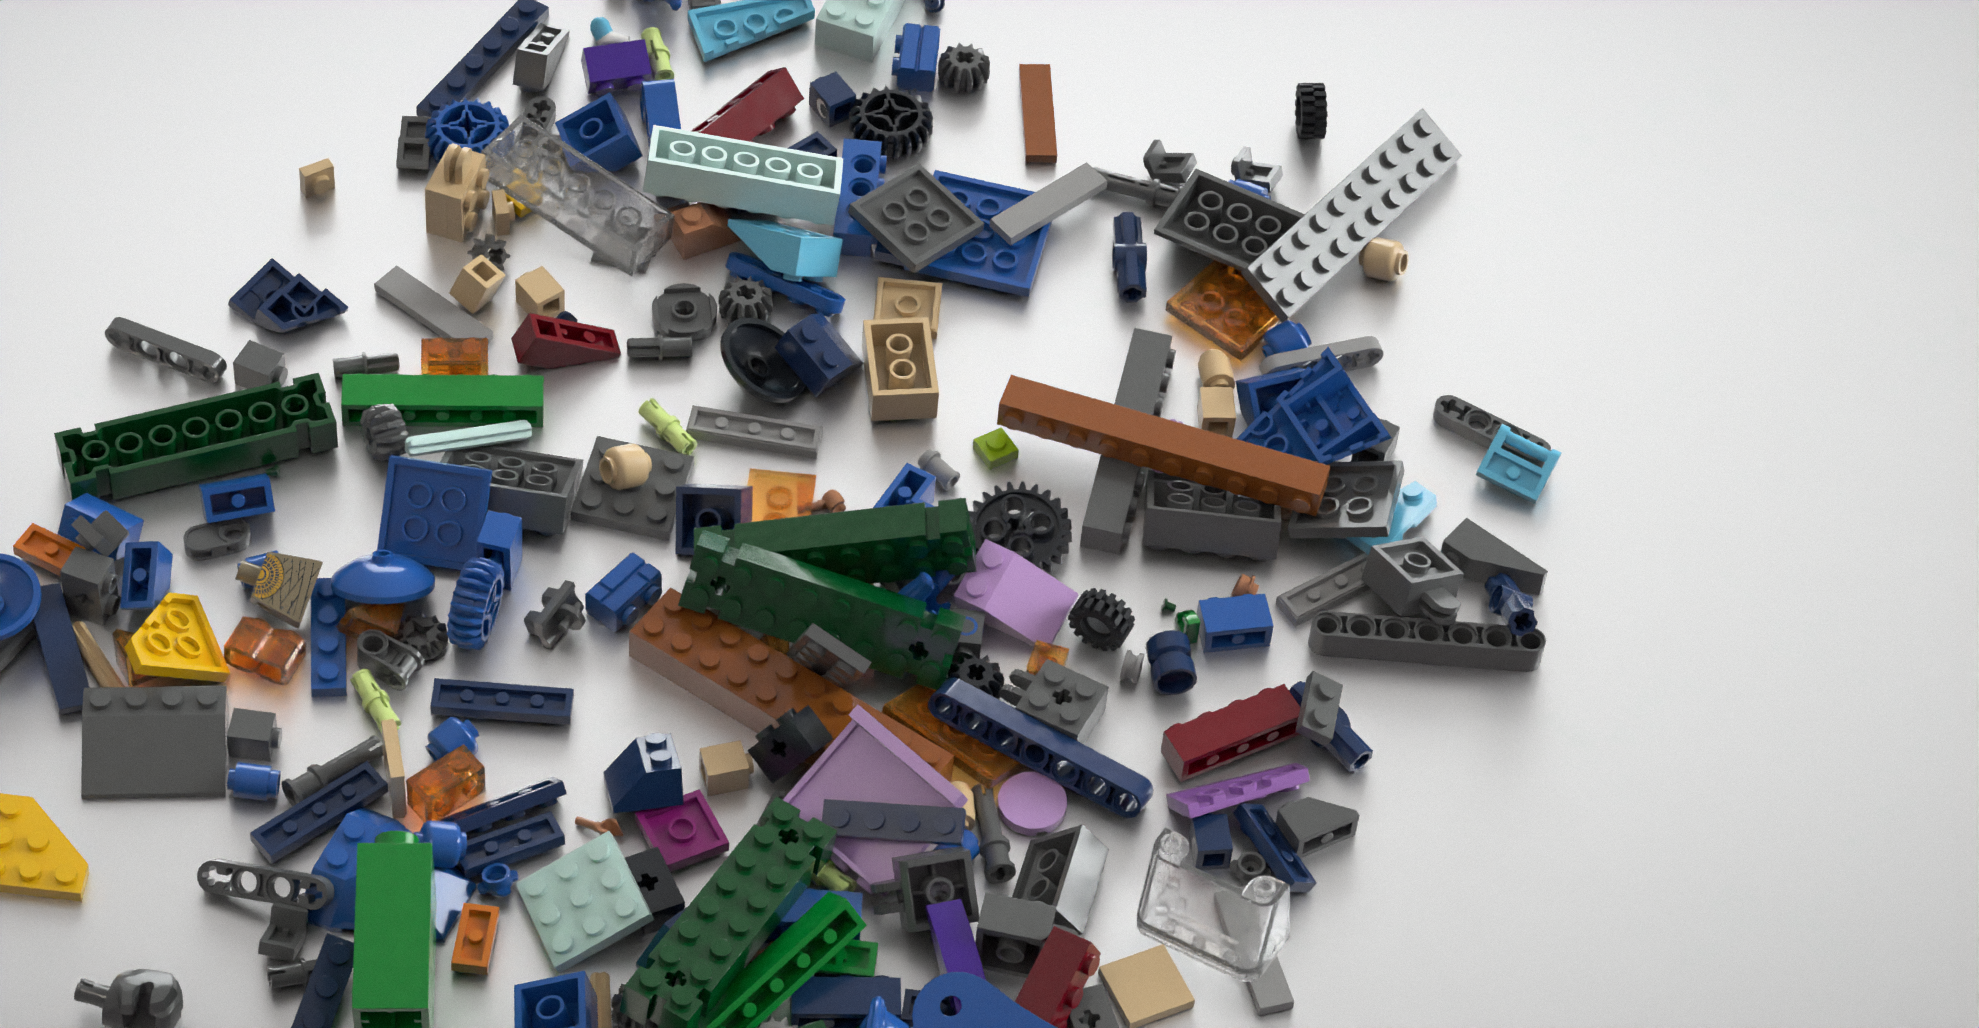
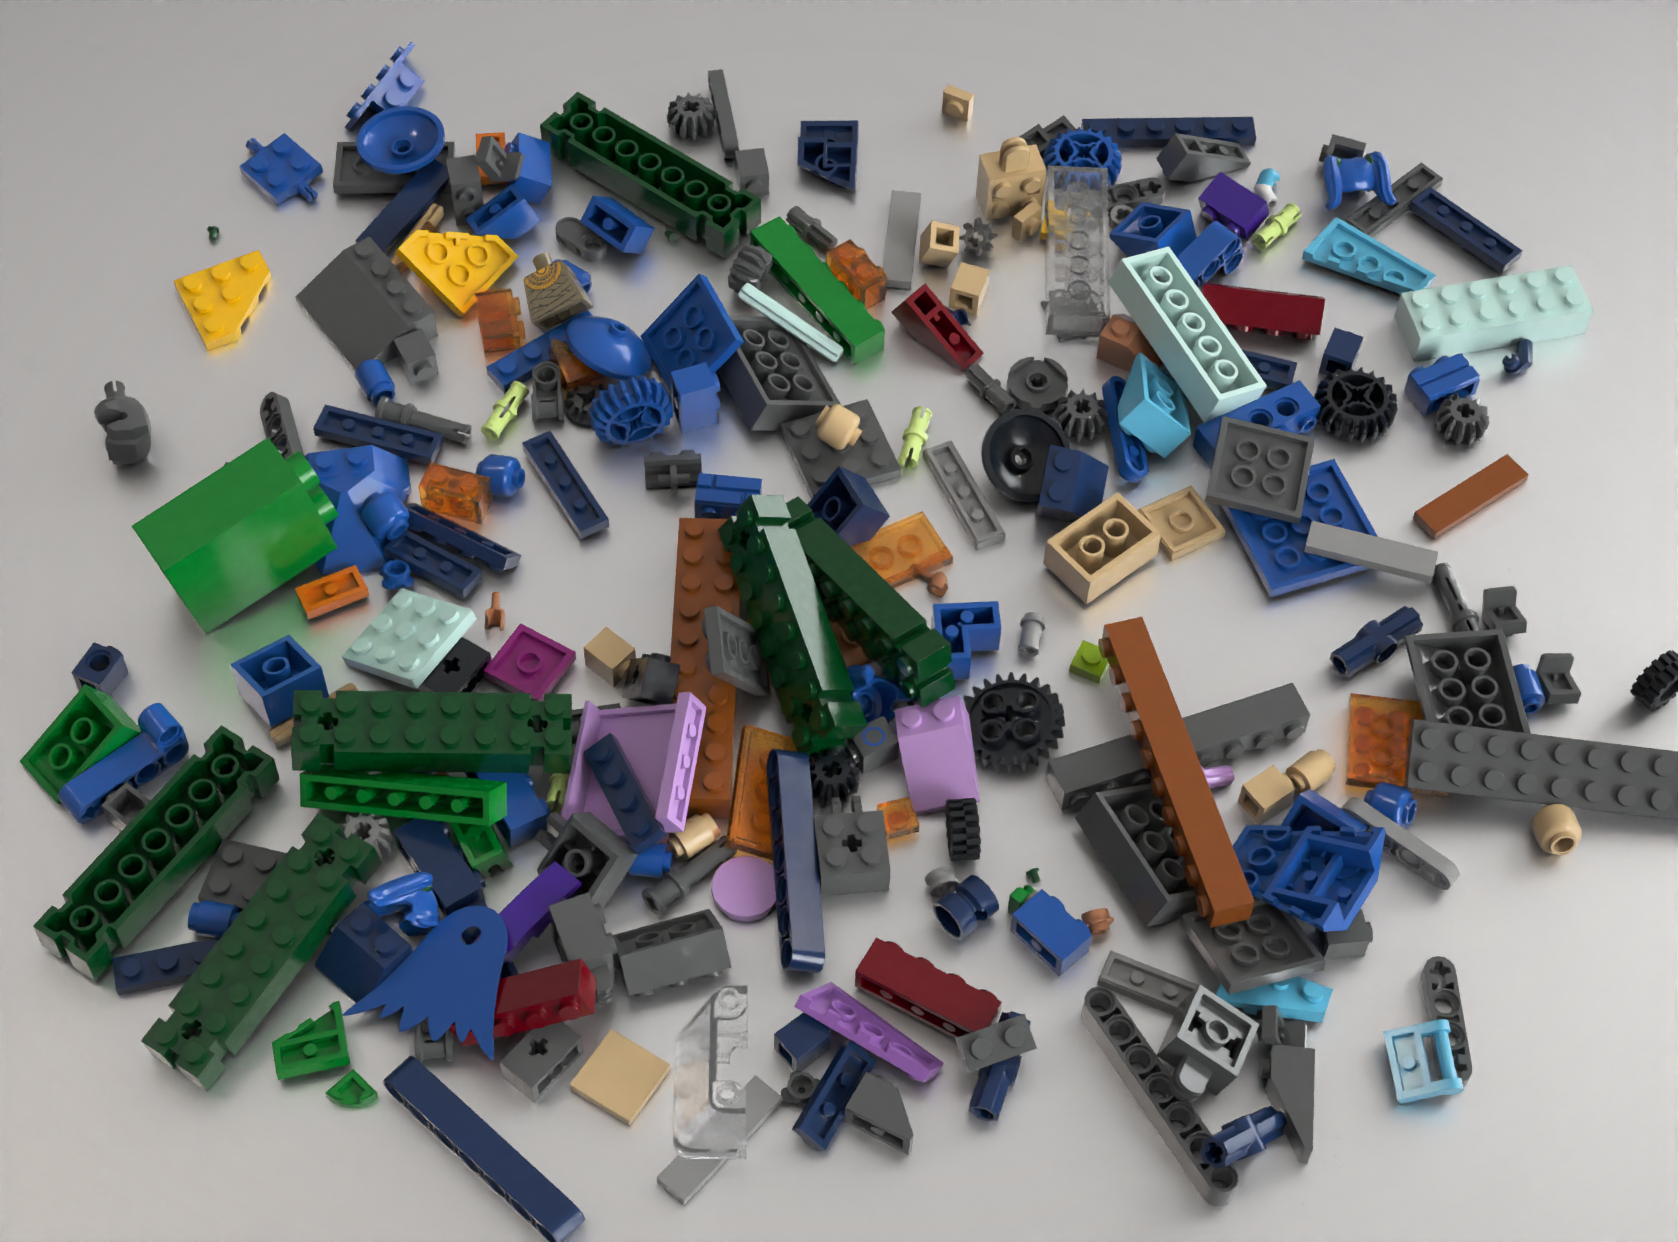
camera: 60 degrees right, 5 degrees up
tan tile [381,719,407,819] -> none
dark blue slope [603,733,684,814] -> none
none -> dark grey gear [667,92,716,141]
none -> dark grey bracket [1257,1005,1307,1053]

